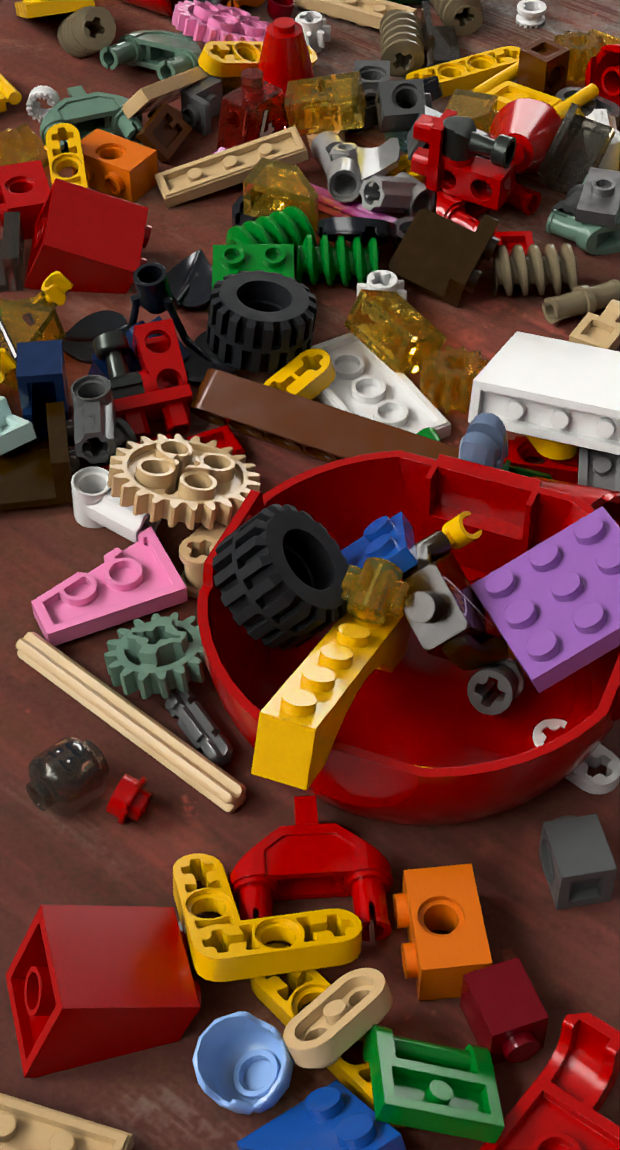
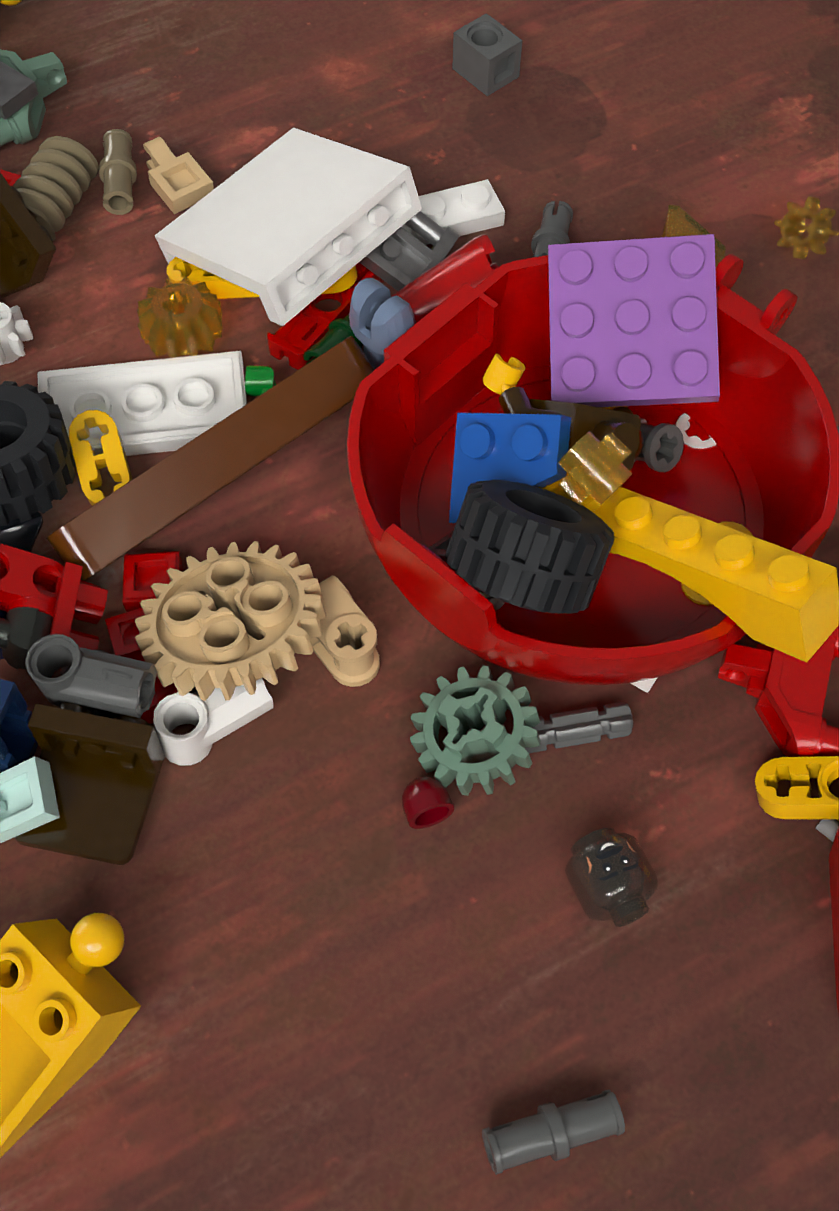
camera: 70 degrees left, 15 degrees up
tan axle [15,632,247,813] -> none
bright pink wing [31,526,188,646] -> none
red plate [106,773,153,825] -> none
clear yellow brick [344,289,447,373] -> none
none -> dark red hinge [402,776,454,829]

